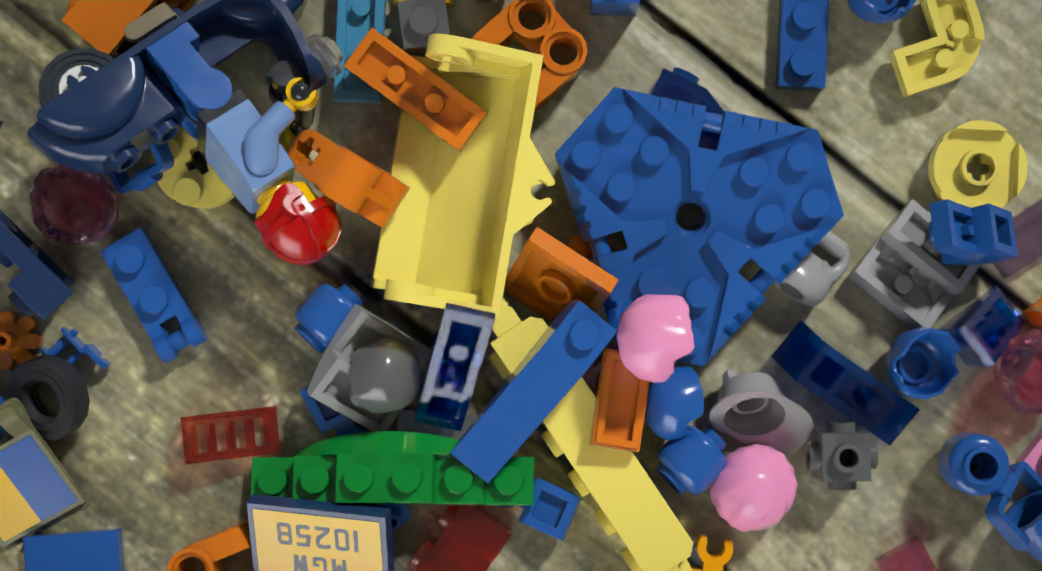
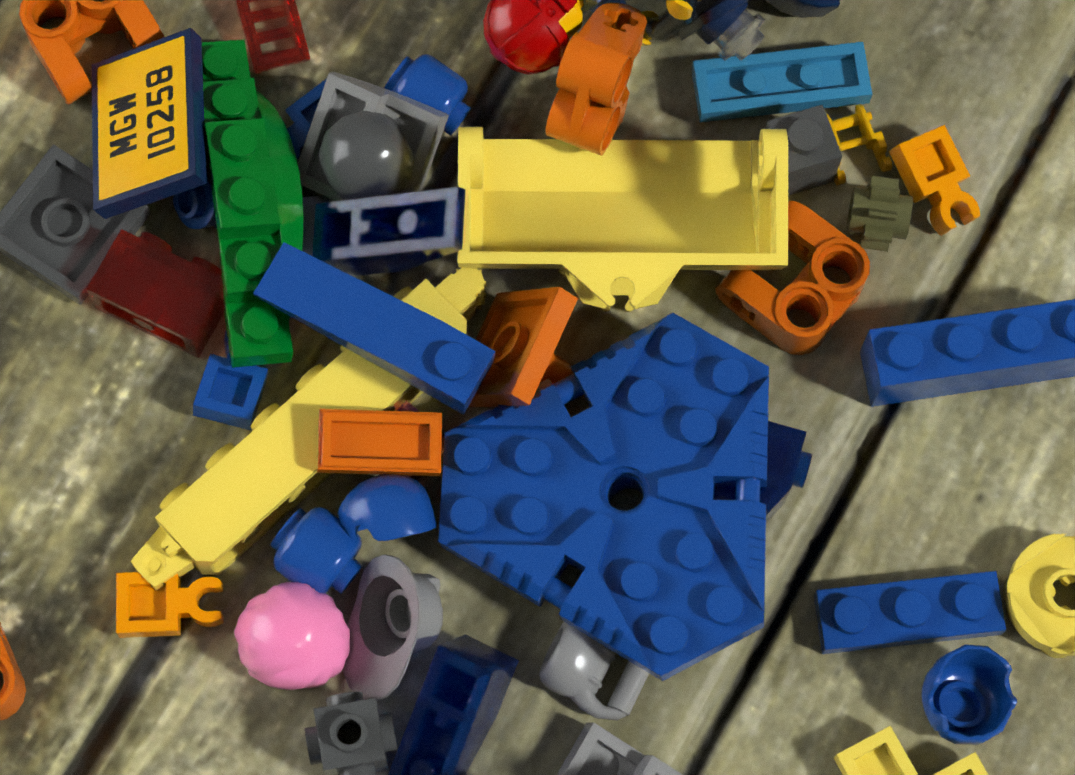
camera: 75 degrees right, 15 degrees down
orange plate [344,27,488,152] -> none
bright pink hair [616,294,695,383] -> none

